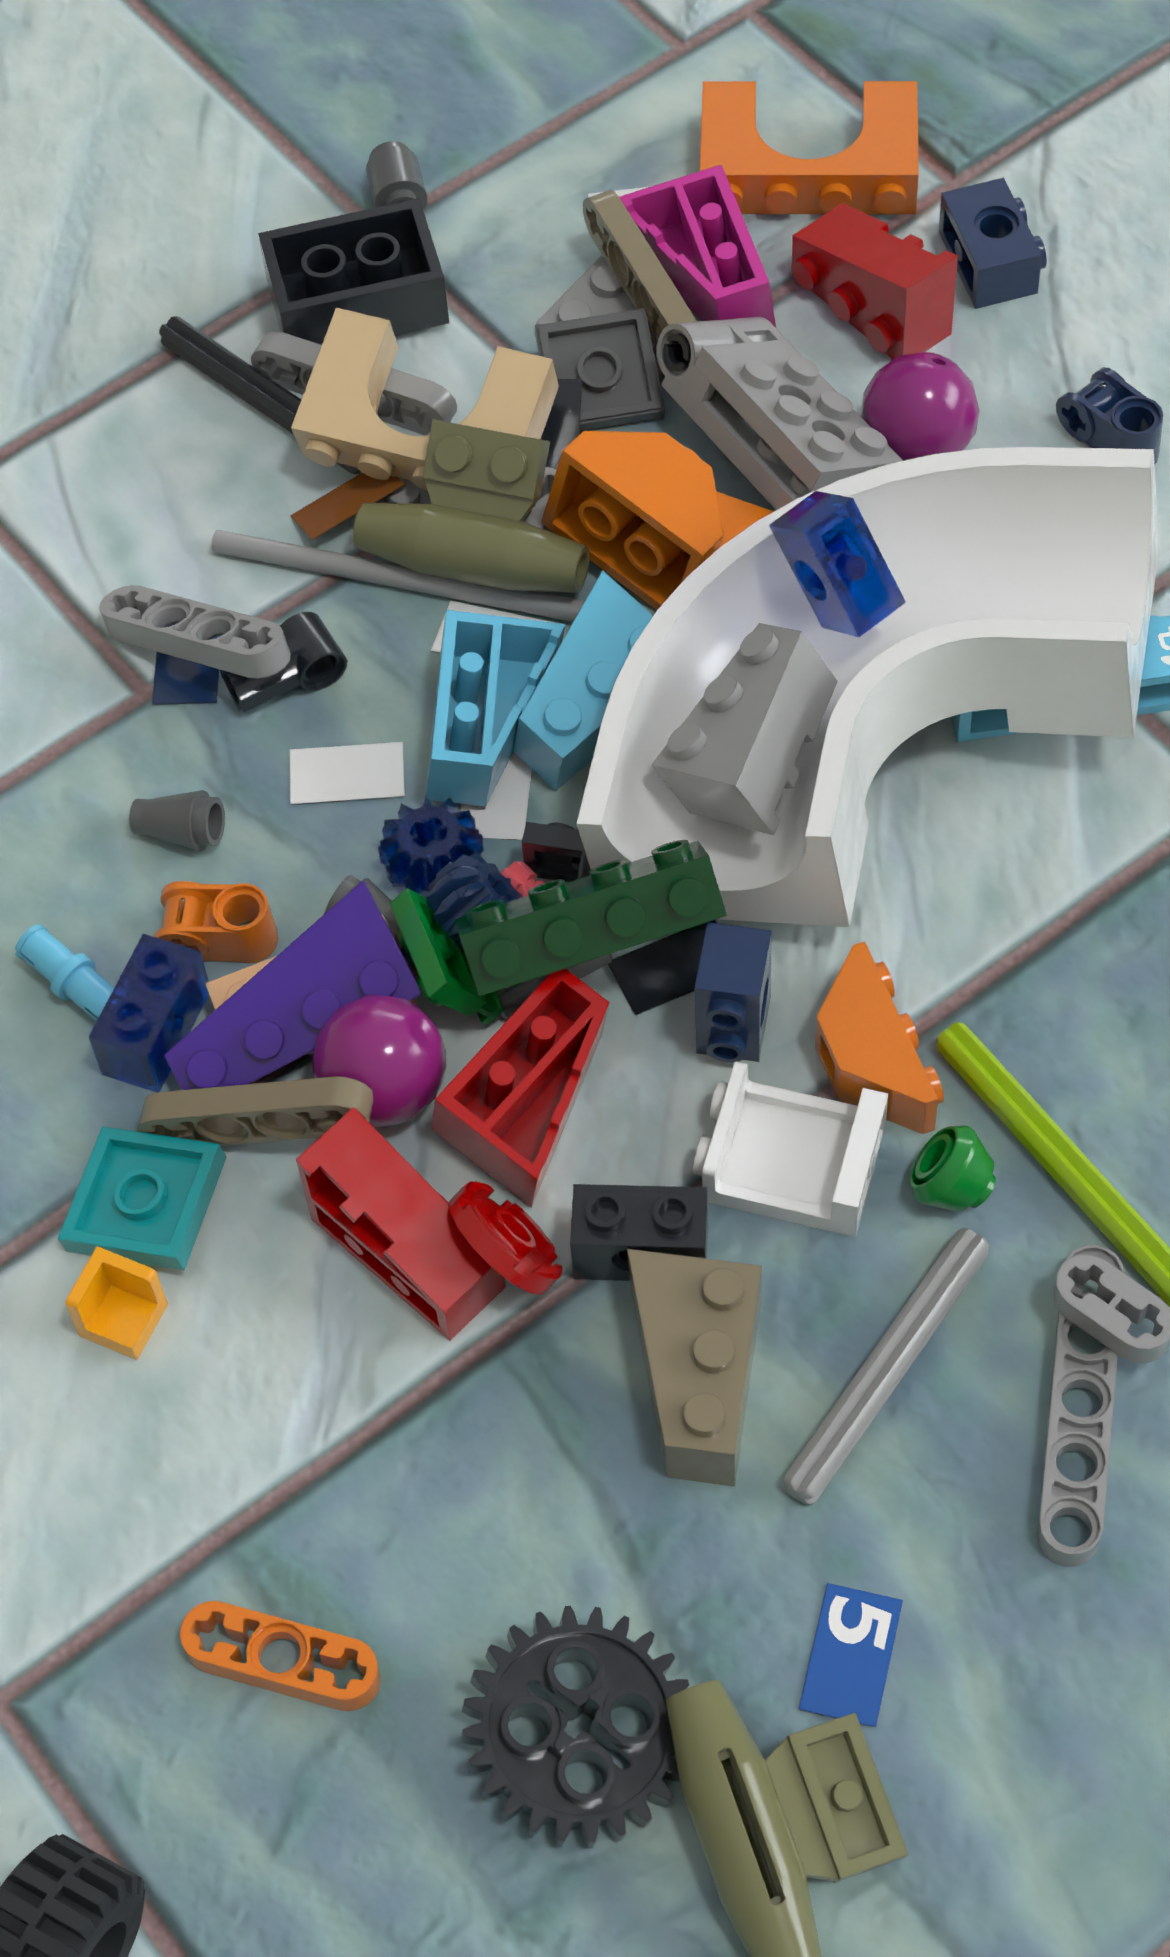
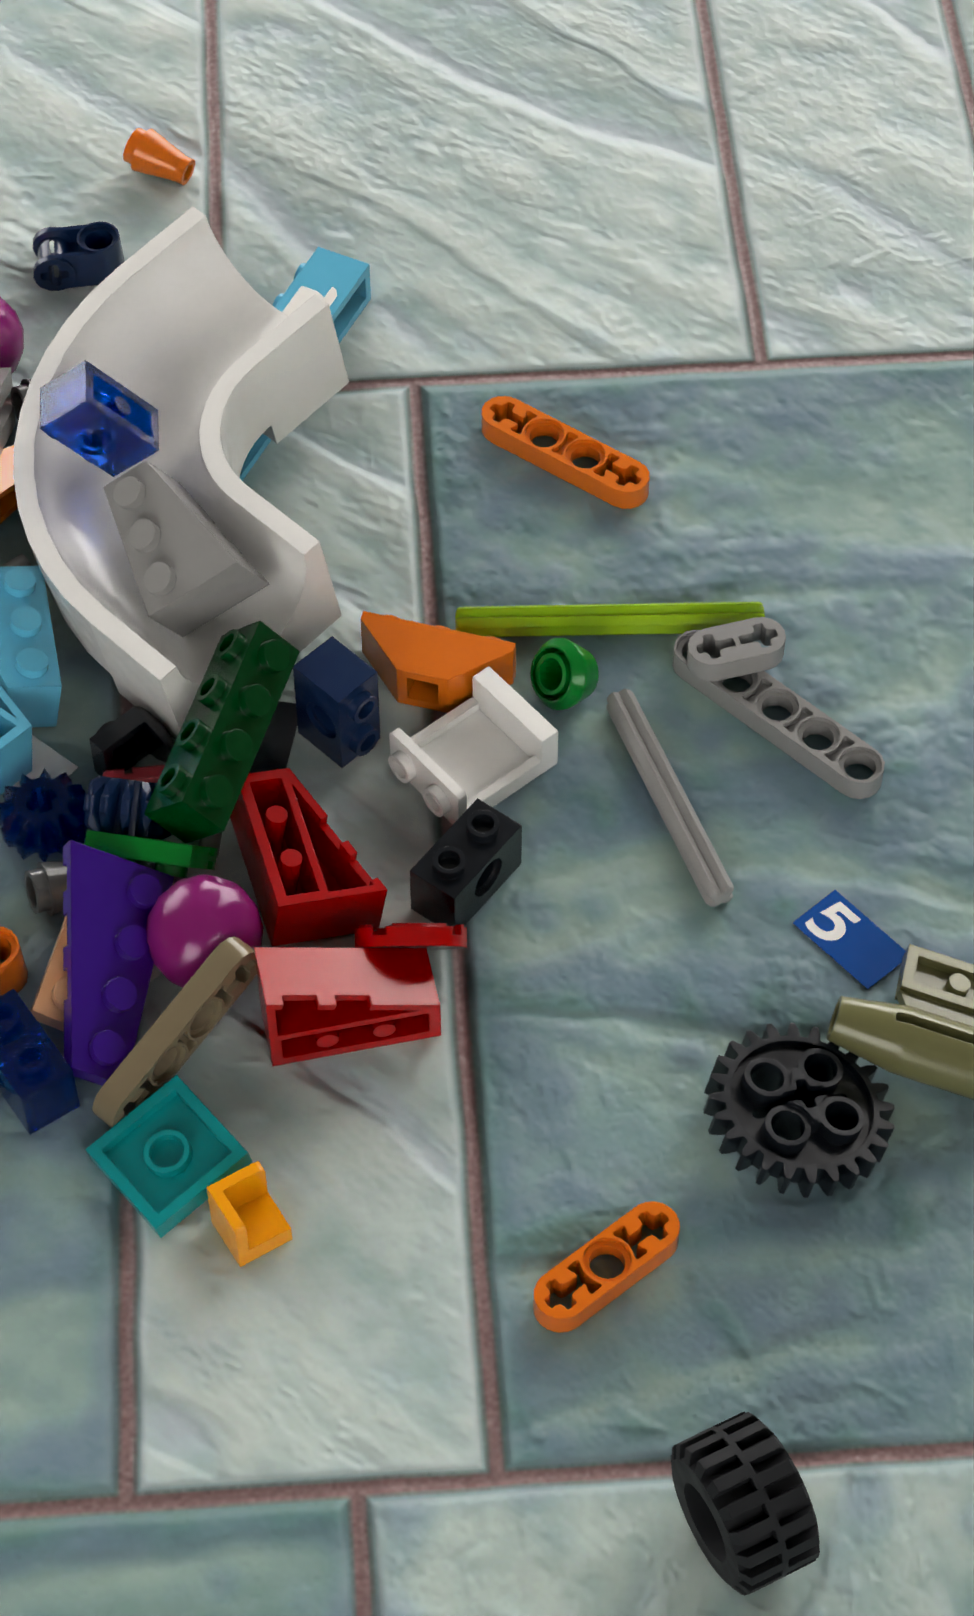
camera: 60 degrees left, 5 degrees down
dark tan wedge [627,1249,762,1486] -> none

